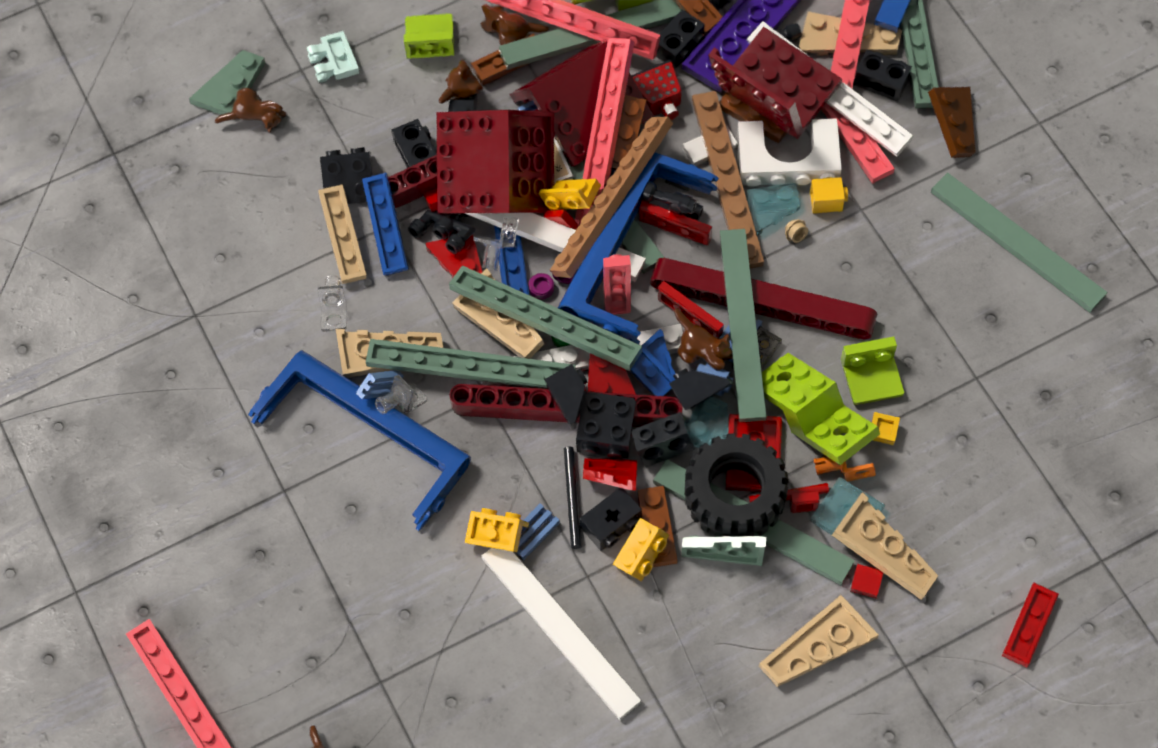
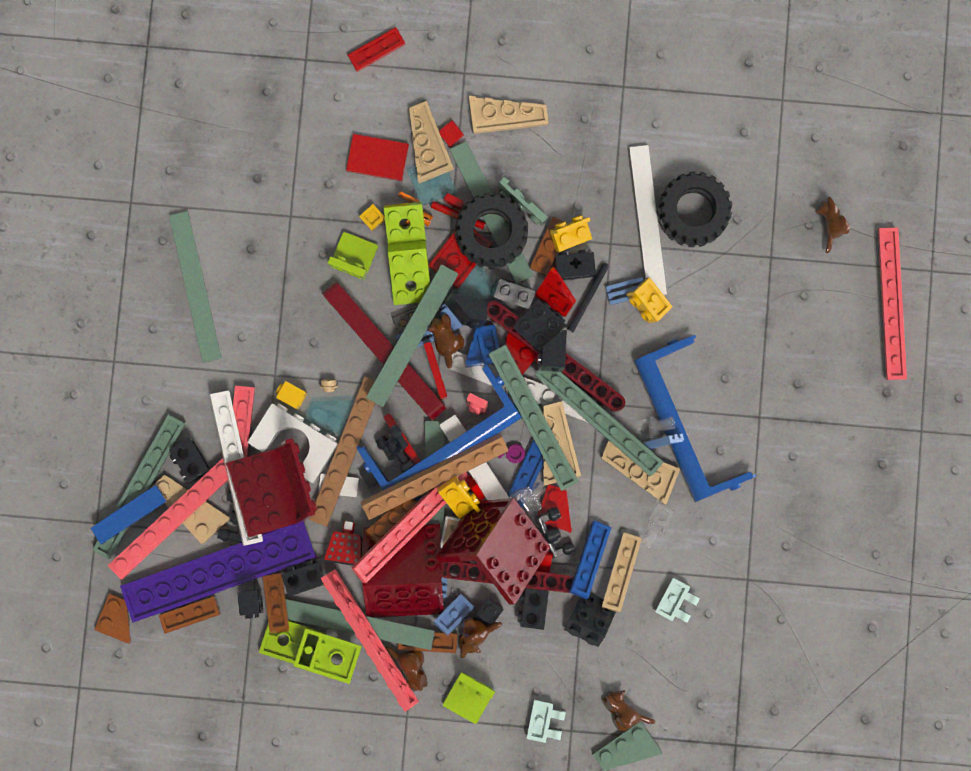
camera: 150 degrees left, 20 degrees up
reddish brown wing [928,87,976,158] -> none
none -> red tile [346,134,409,182]
none -> medium blue plate [434,594,475,636]
none -> light aqua plate [655,578,700,623]
none -> black tyre [657,171,732,248]

